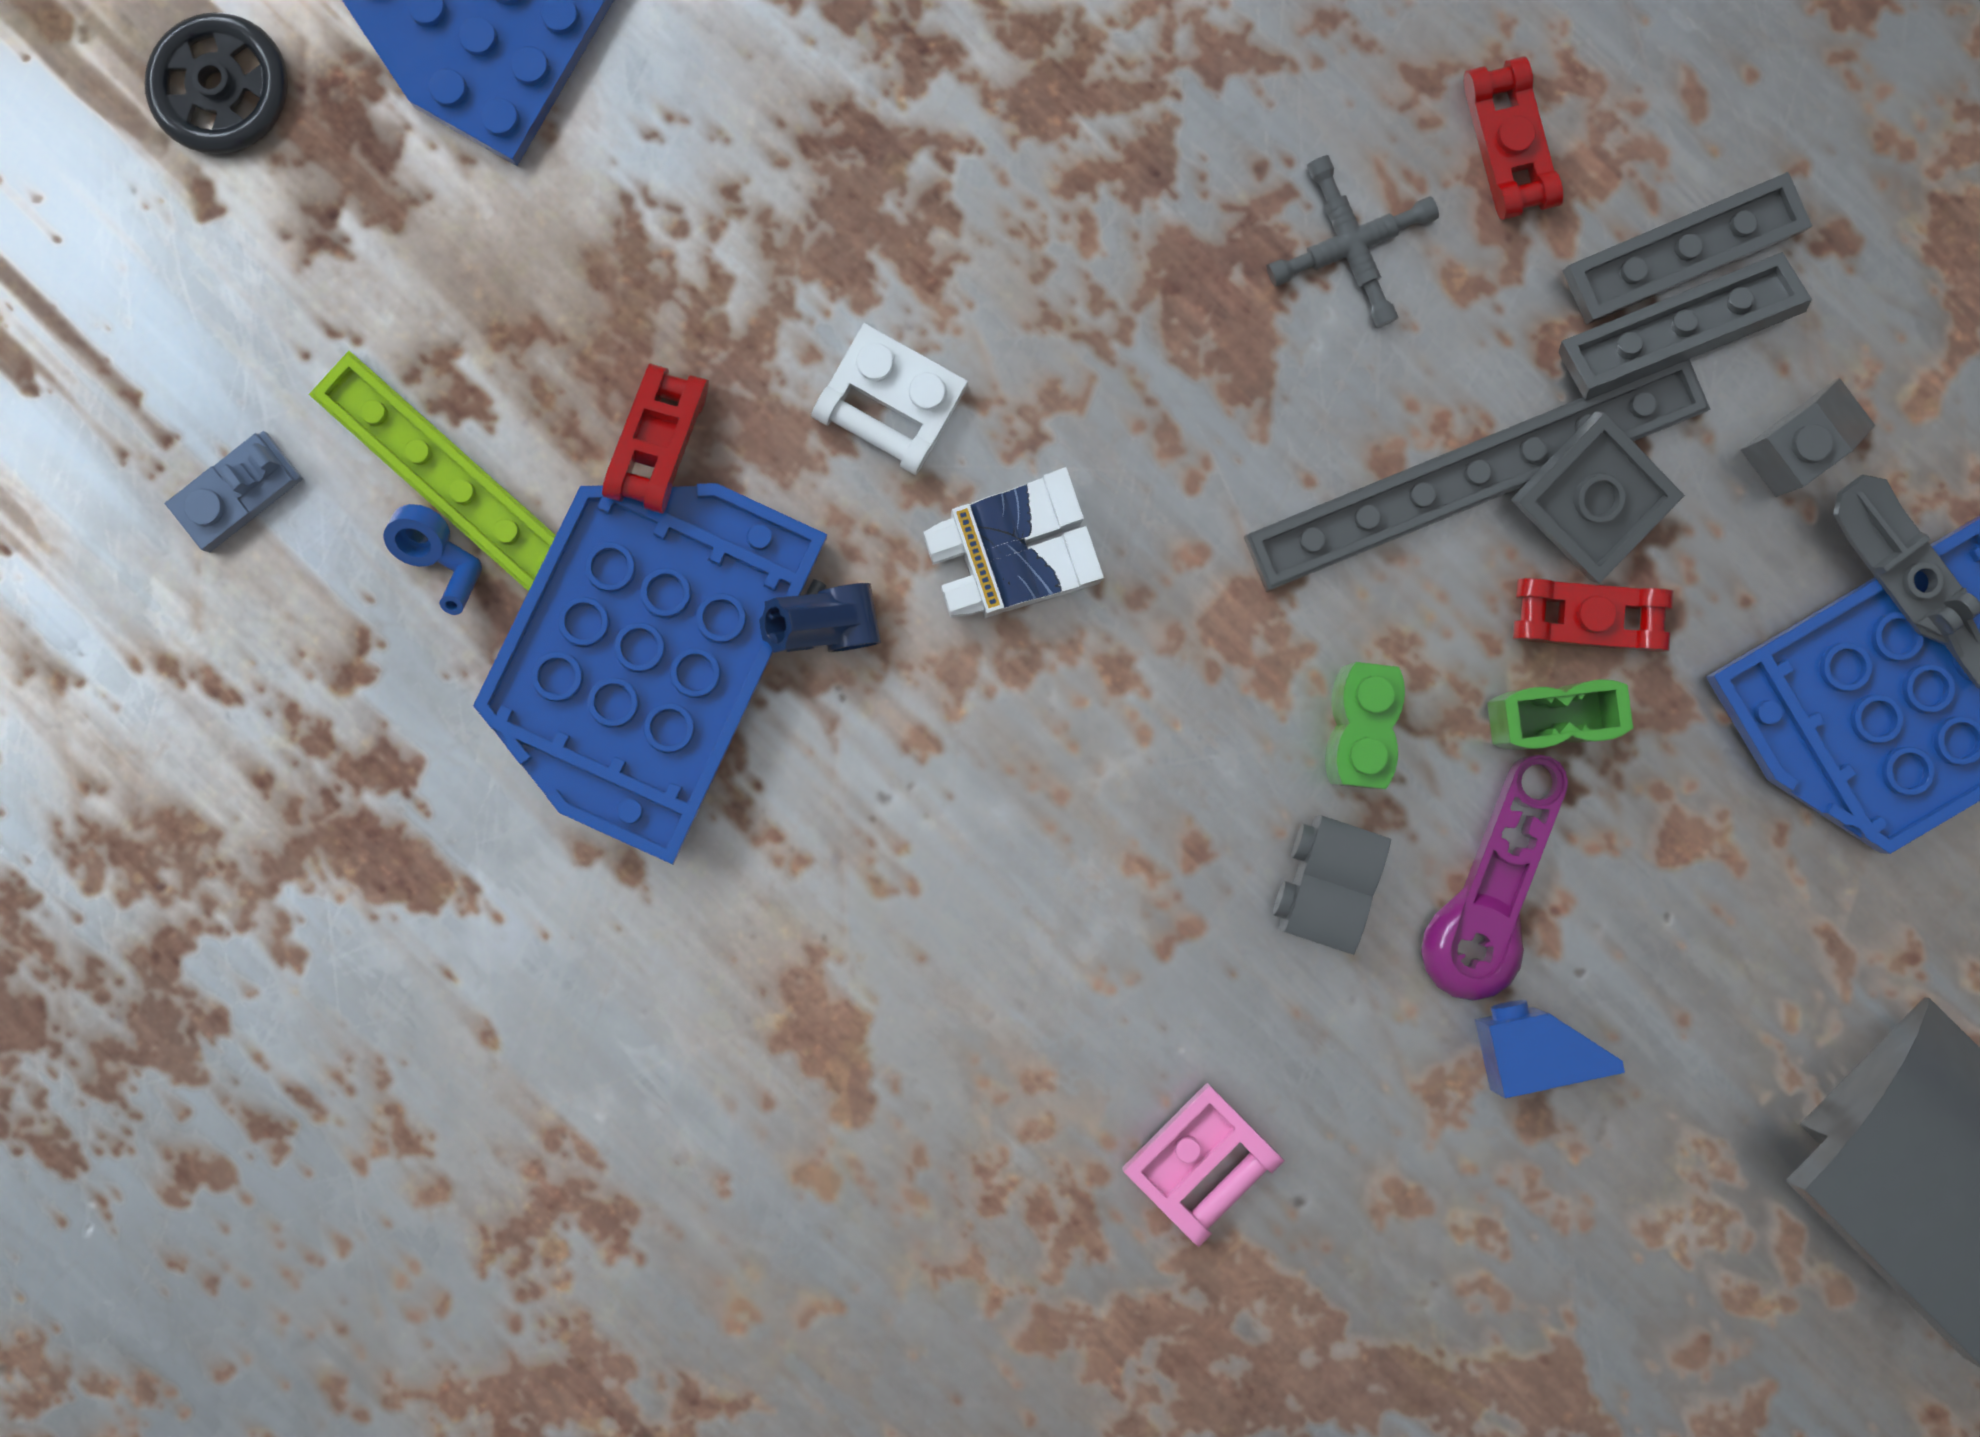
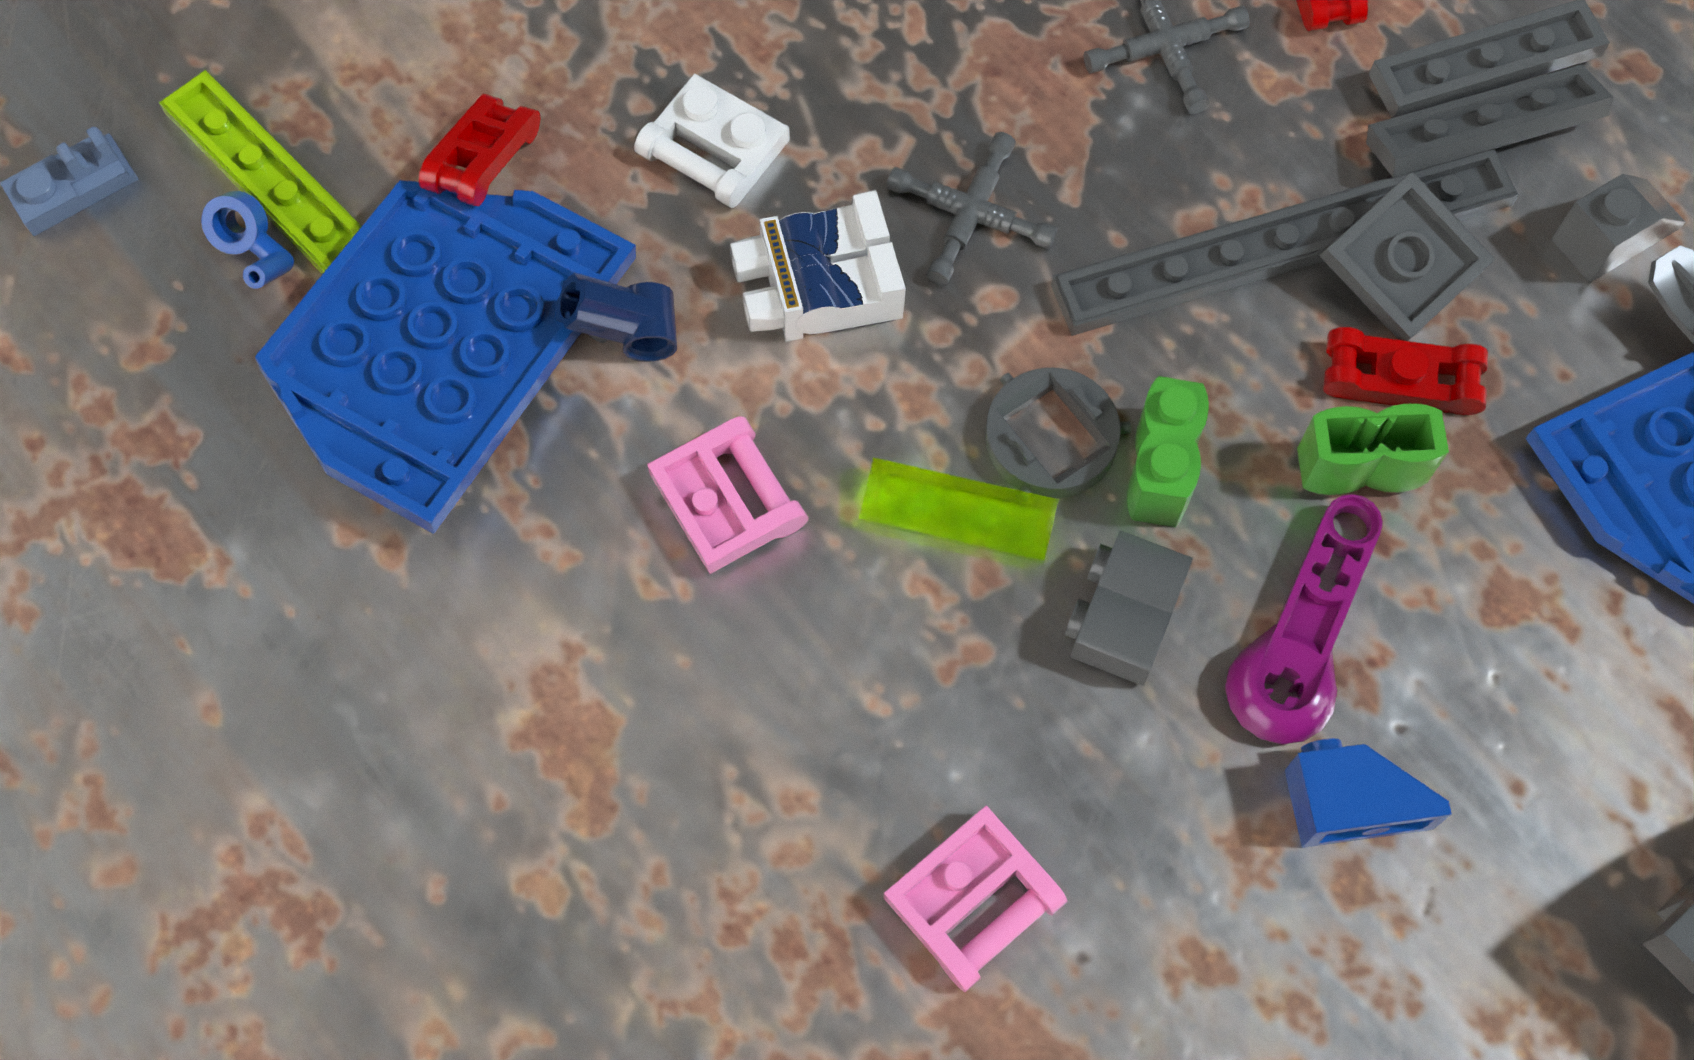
camera: 10 degrees right, 20 degrees down
none -> bright pink plate [647,417,808,574]
none -> clear neon green tile [859,457,1059,563]
none -> dark grey piece [887,132,1058,286]
none -> dark grey piece [985,367,1131,504]

